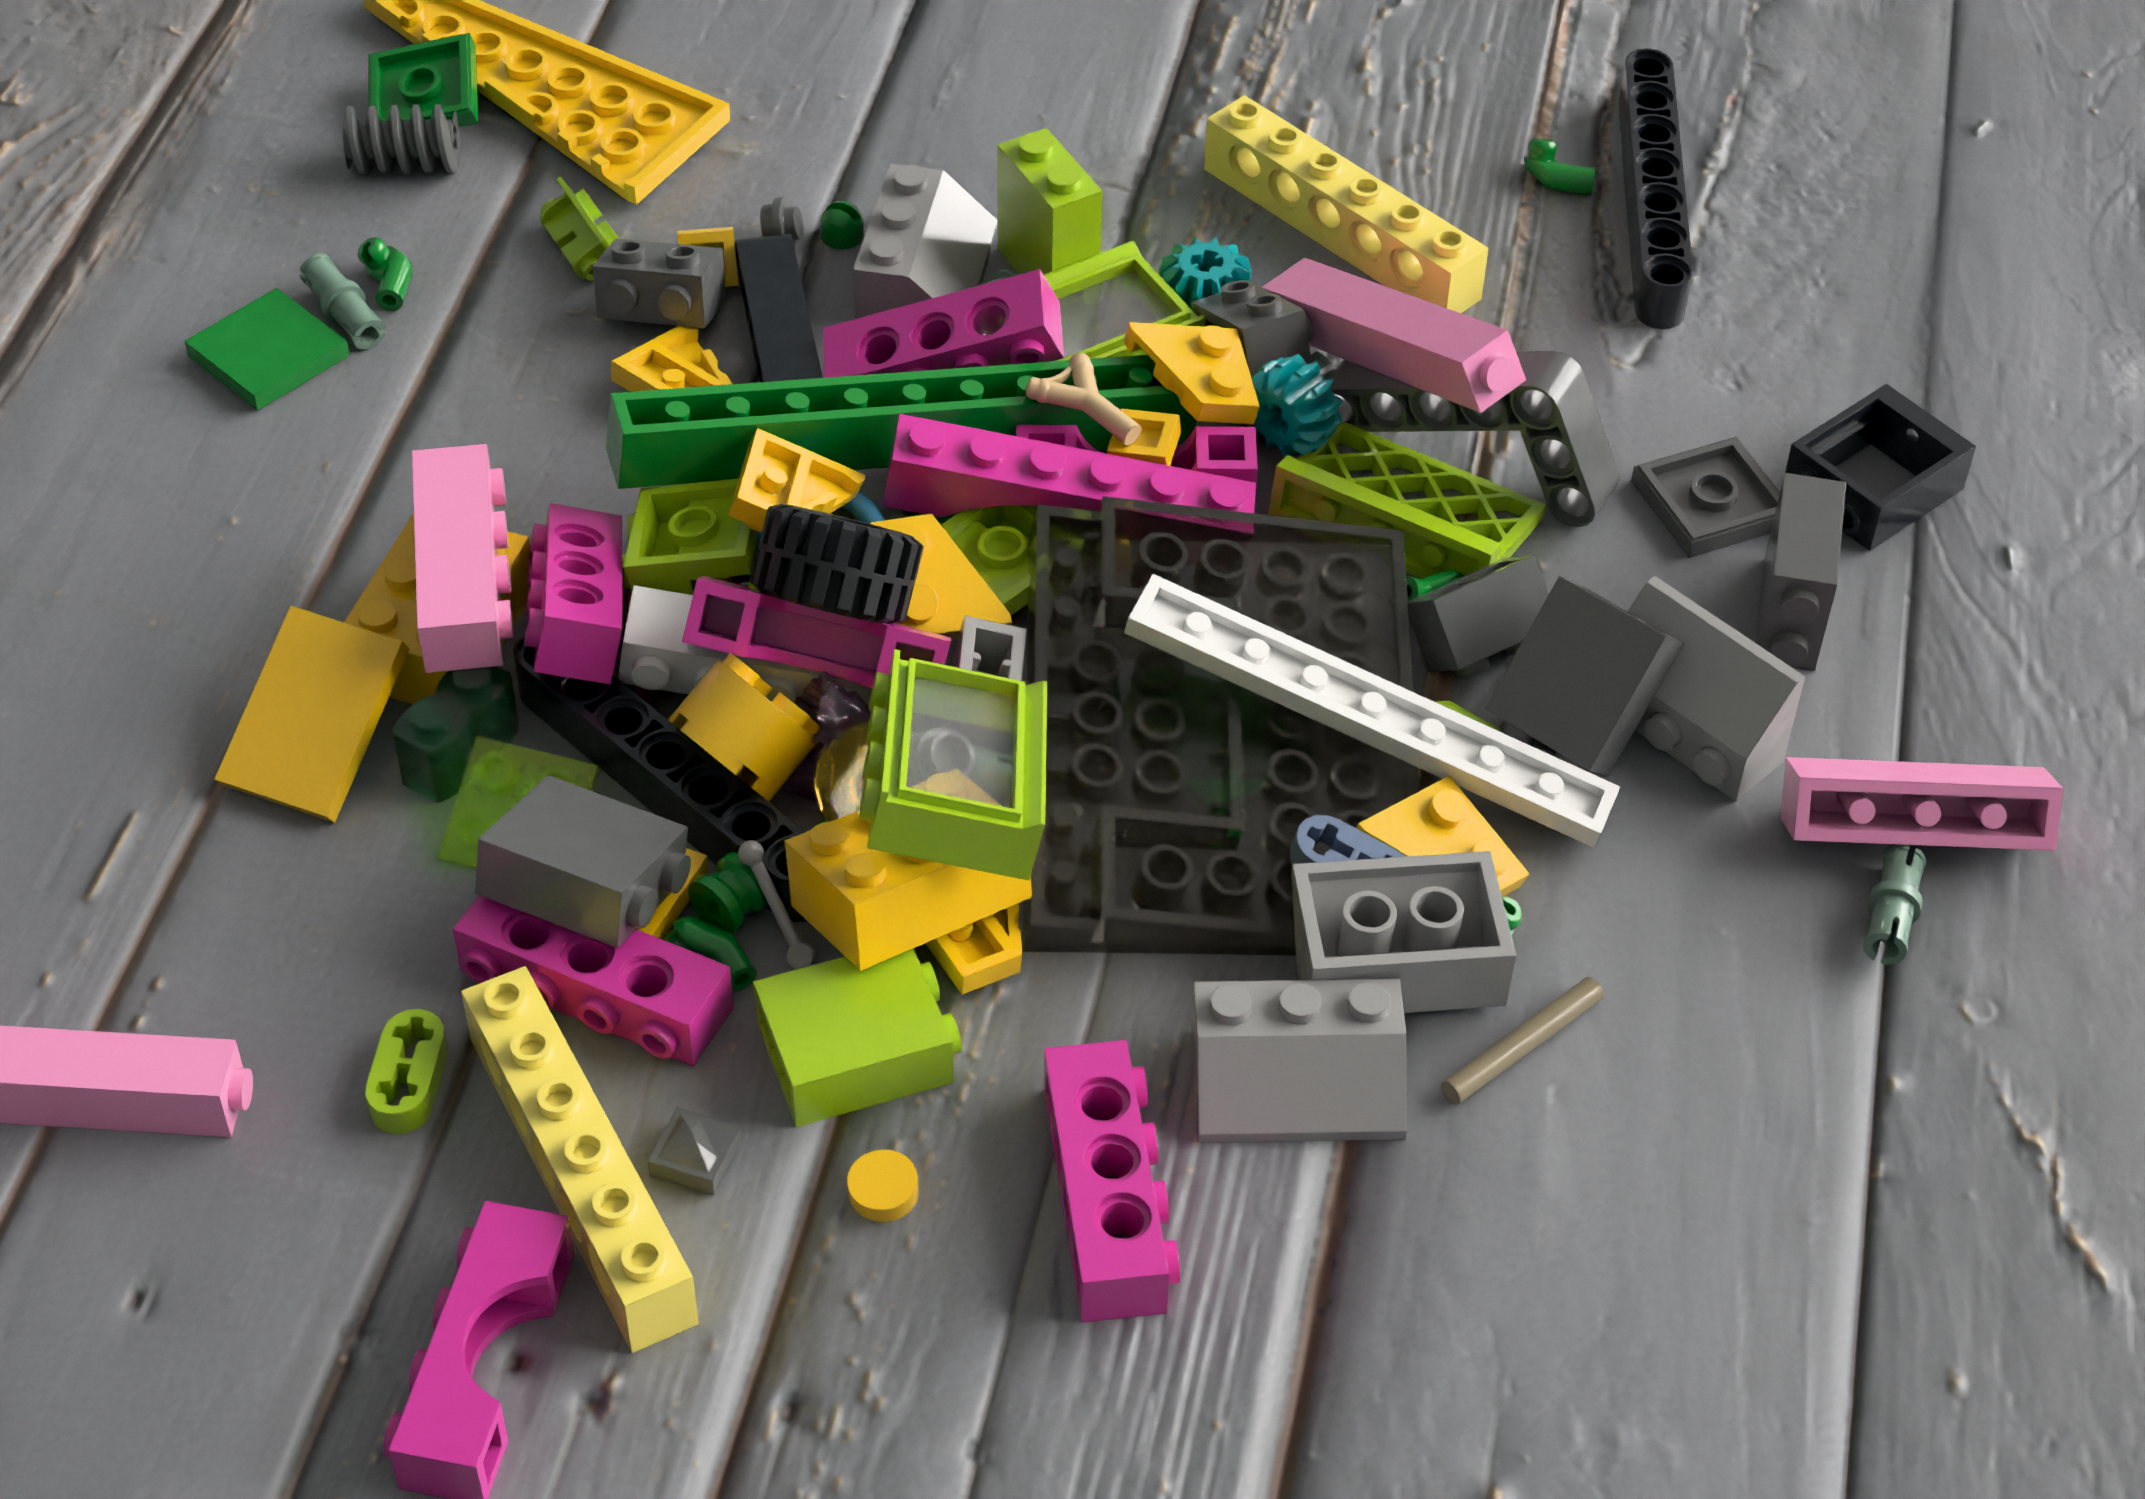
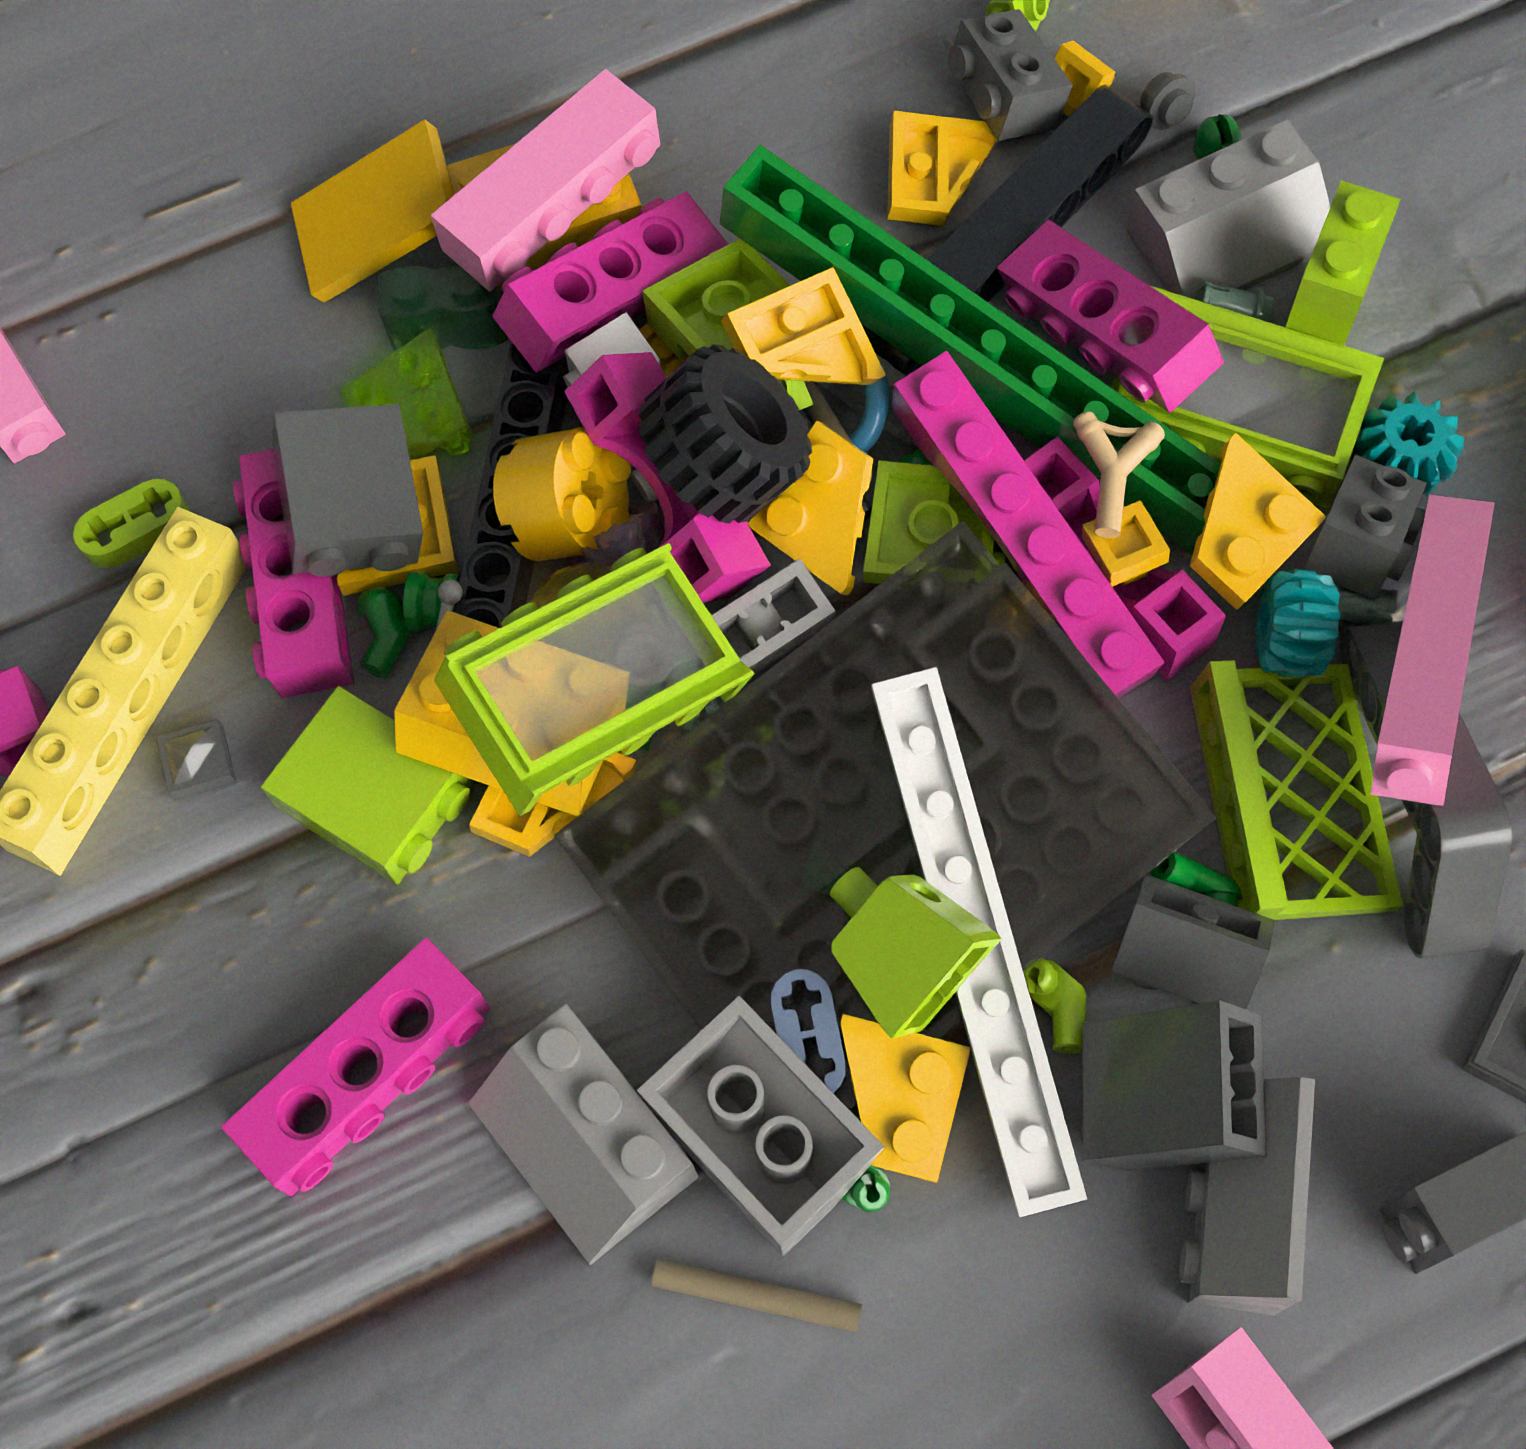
camera: 60 degrees right, 20 degrees up
yellow tile [847,1149,919,1222] -> none
none -> lime torso [830,867,1002,1038]

